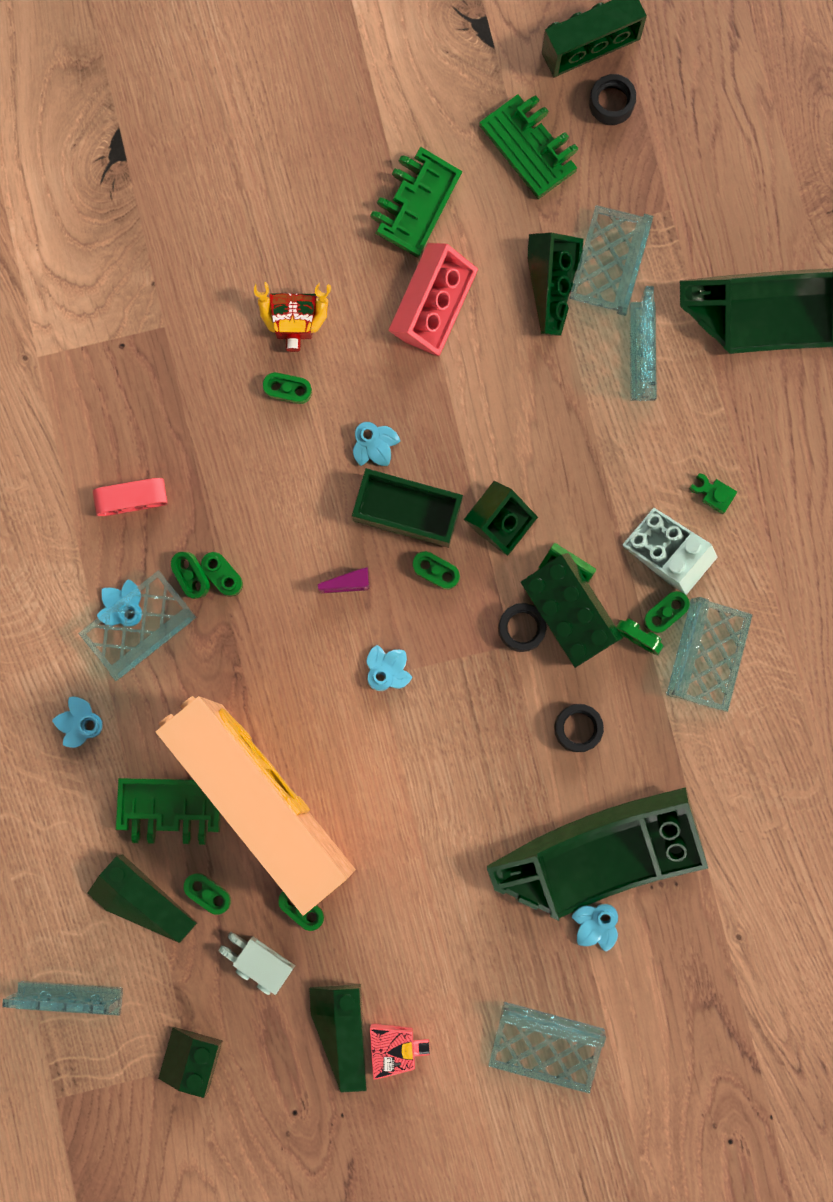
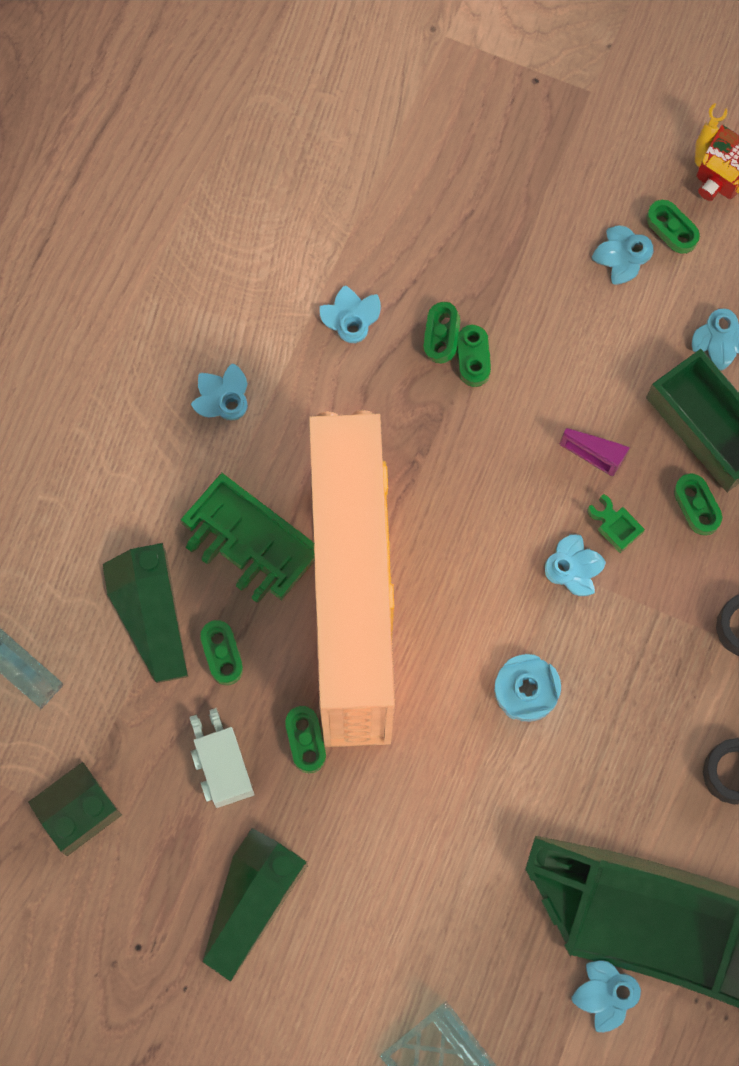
camera: 30 degrees right, 10 degrees down
clear light blue fence [78,570,197,681] -> none
coral beam [93,478,168,516] -> none
torso [370,1024,430,1080] -> none
none -> medium azure plate [494,654,561,722]
none -> green plate [587,494,645,553]
none -> medium azure plate [592,226,654,285]

